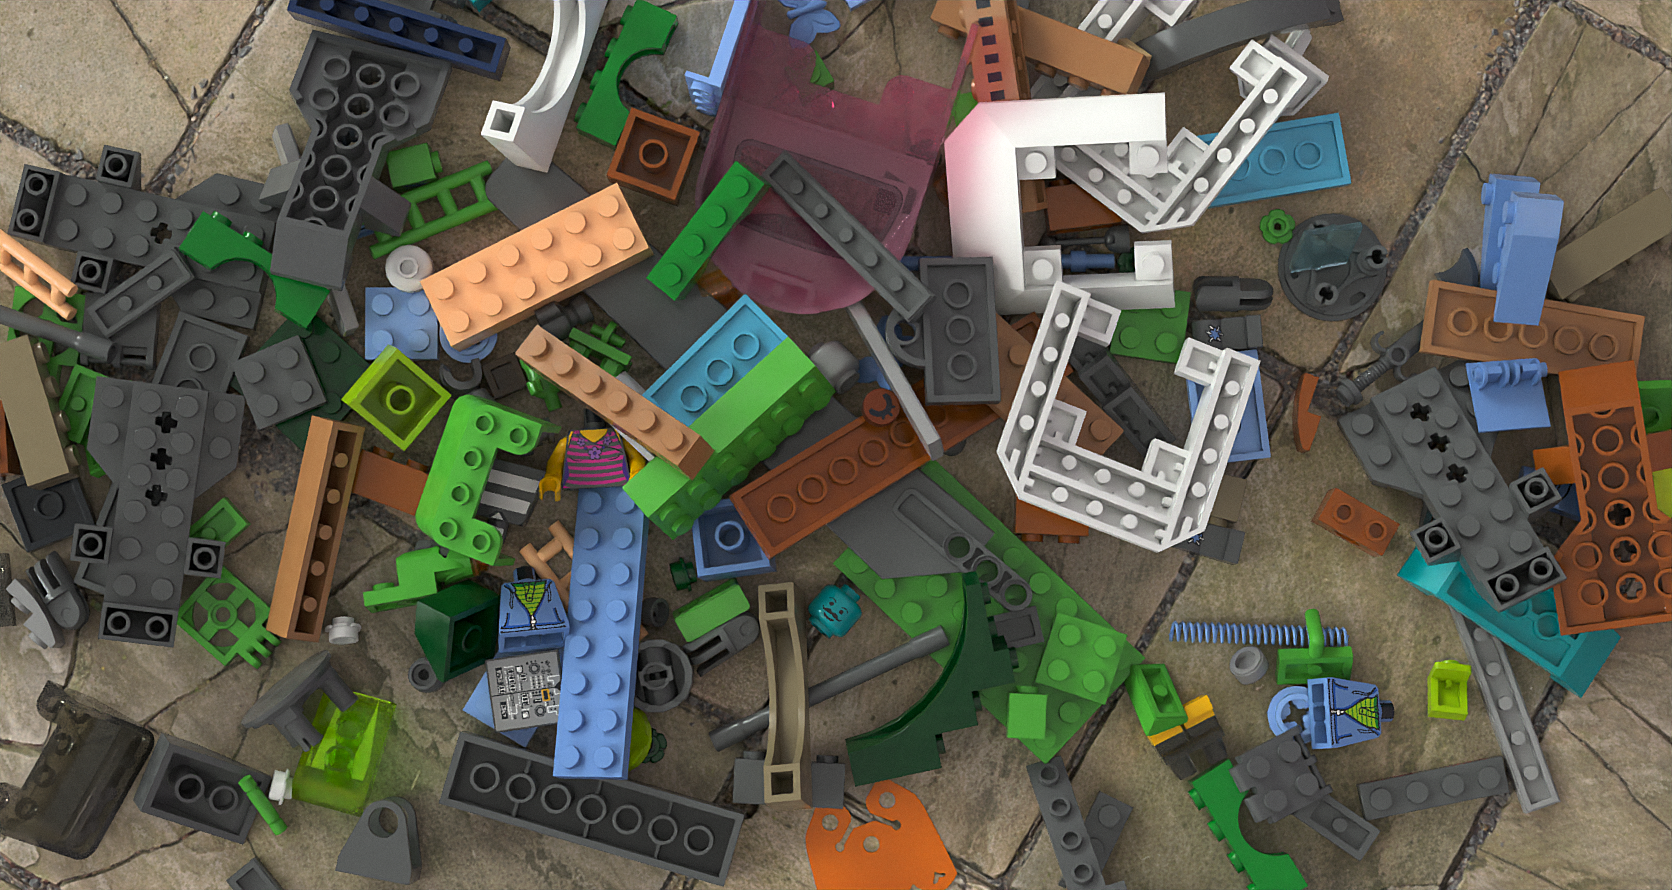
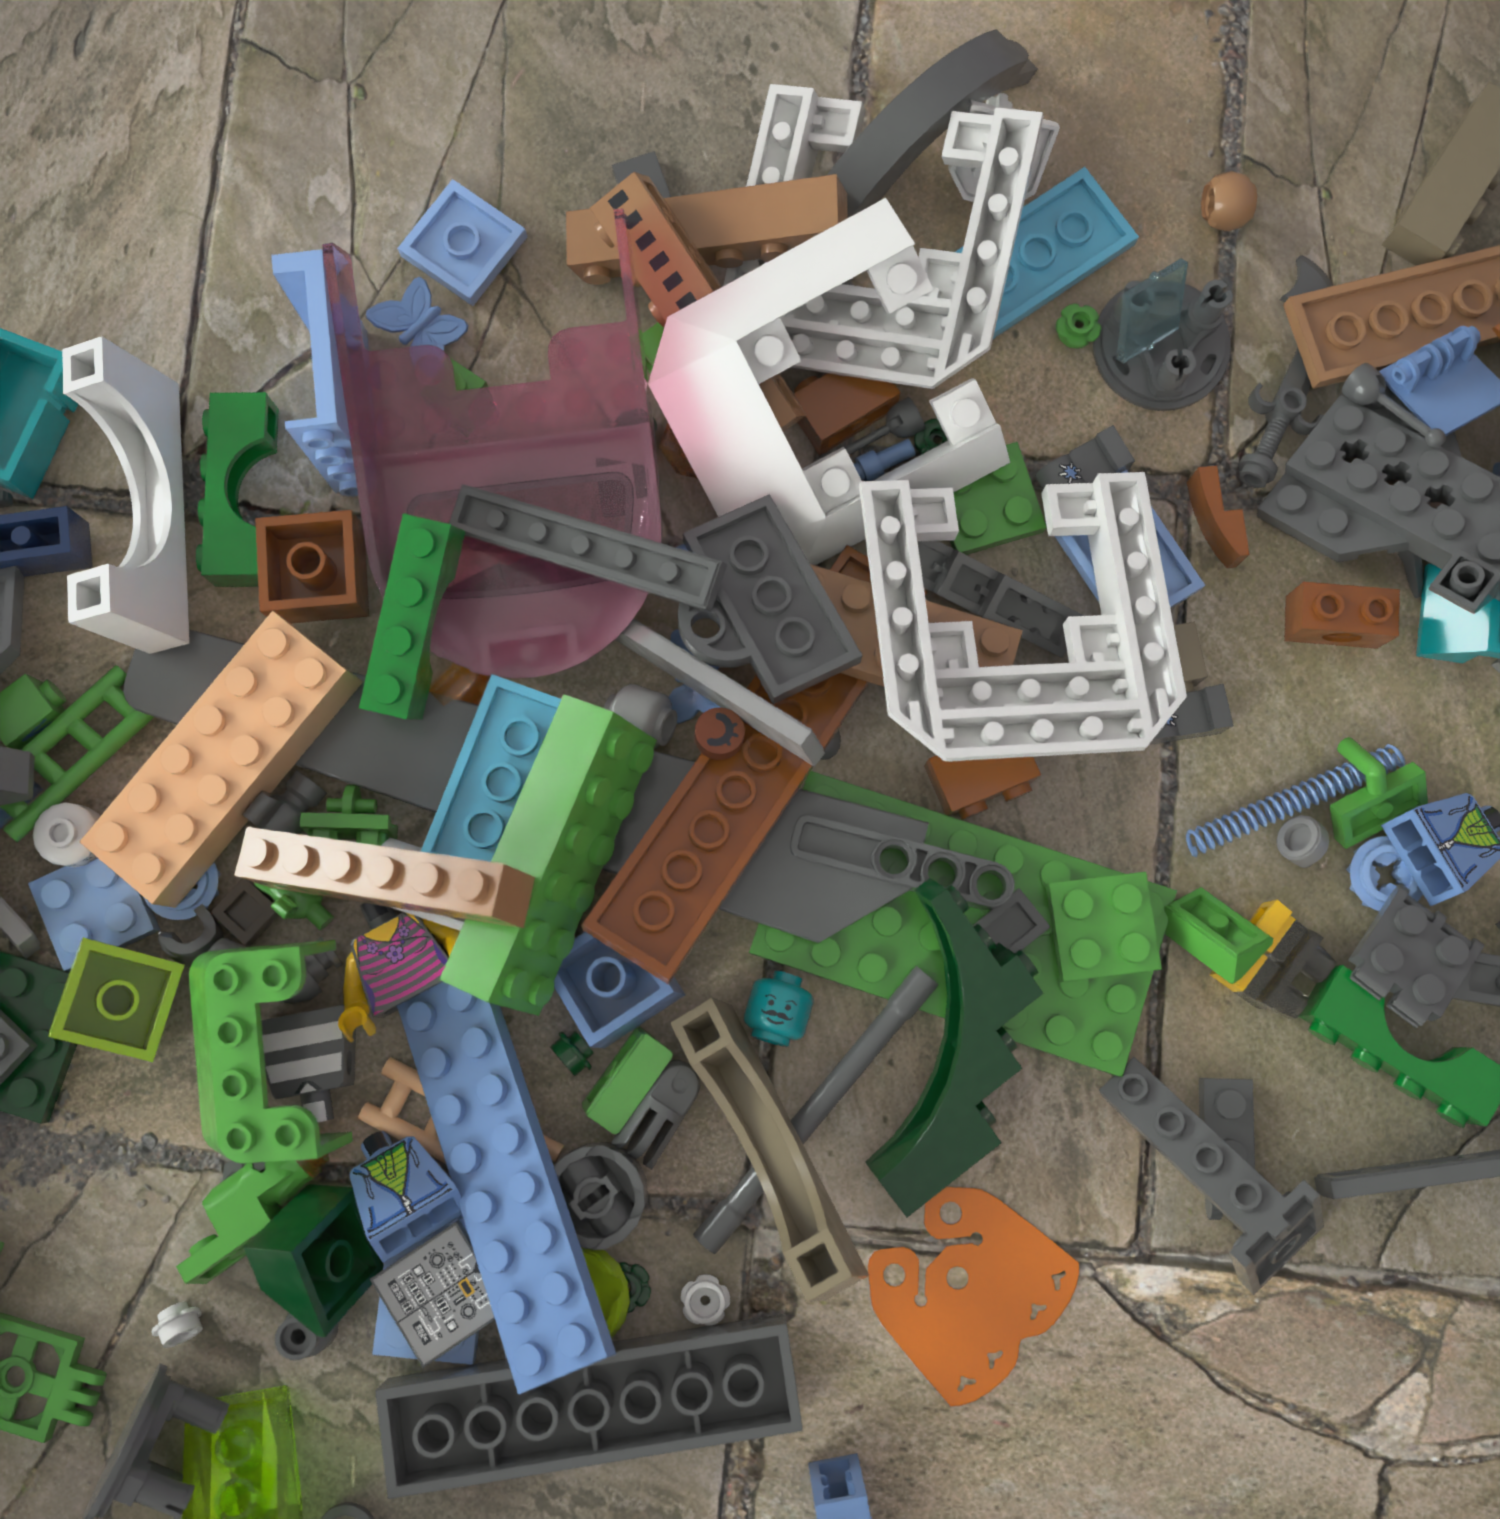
camera: 25 degrees left, 5 degrees down
medium nougat brick [266,415,365,643] -> none
dark orange brick [351,446,429,516] -> none
dark grey hinge [641,597,669,627] -> none
dark grey brick [732,751,846,809] -> none
bright green brick [1006,686,1047,739] -> none
dark grey arm [1192,276,1274,312] -> none
medium blue wedge [1479,174,1564,326] -> none
none -> white plate [681,1274,730,1326]
none -> medium nougat piece [1201,171,1257,232]
none -> dark grey hinge [1342,363,1446,448]

